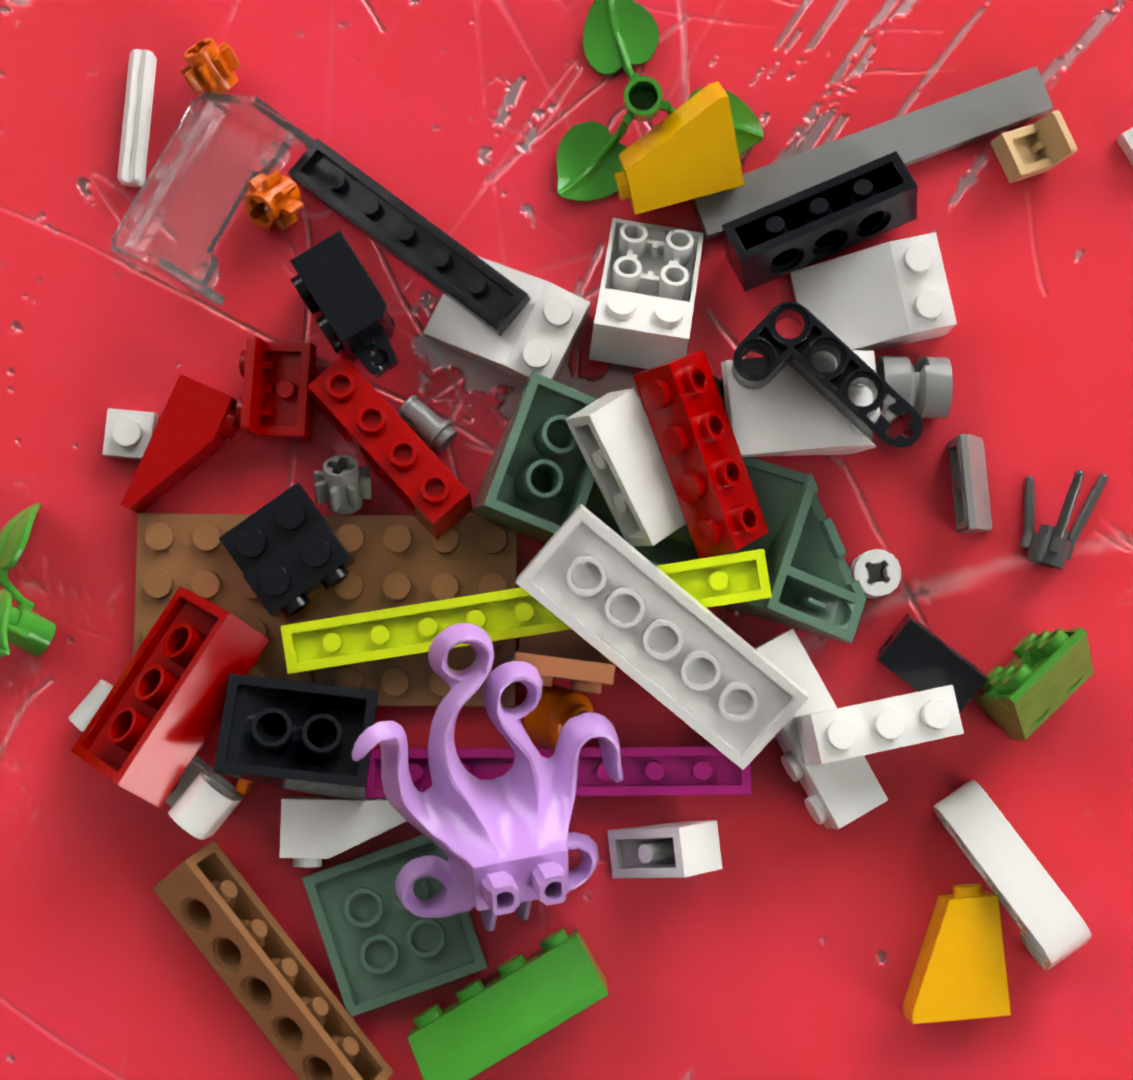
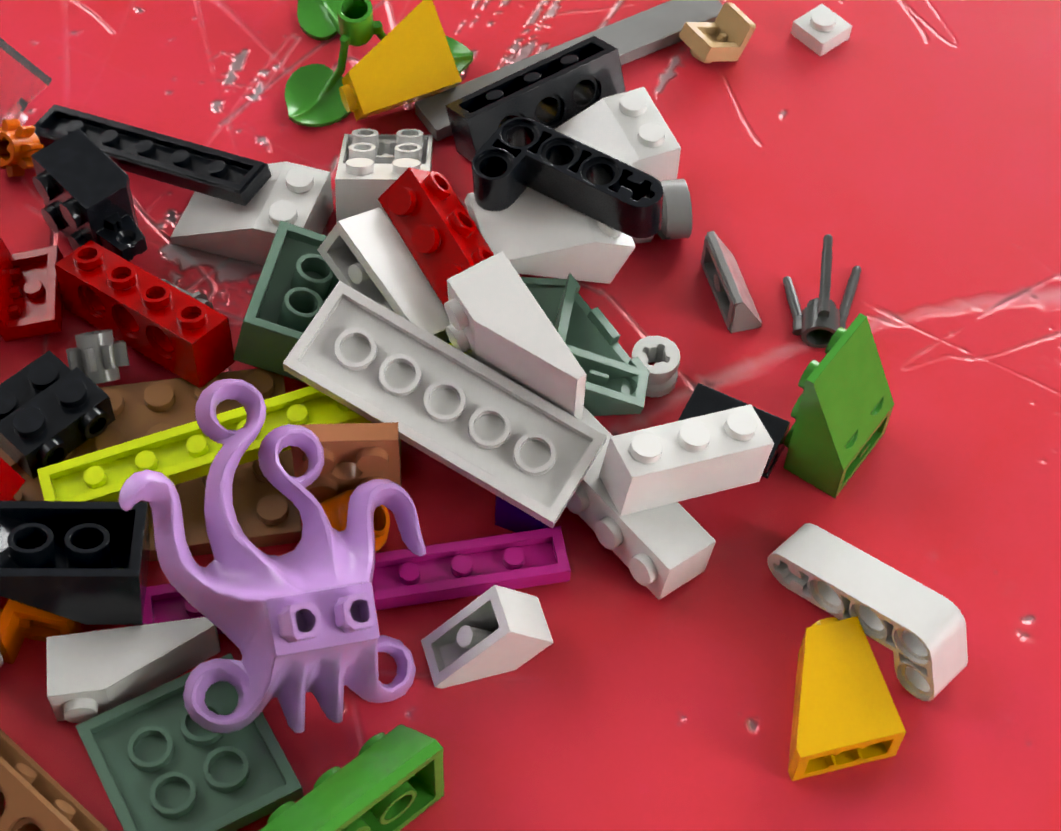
camera: 10 degrees left, 30 degrees down
none -> white slope [444,251,587,420]

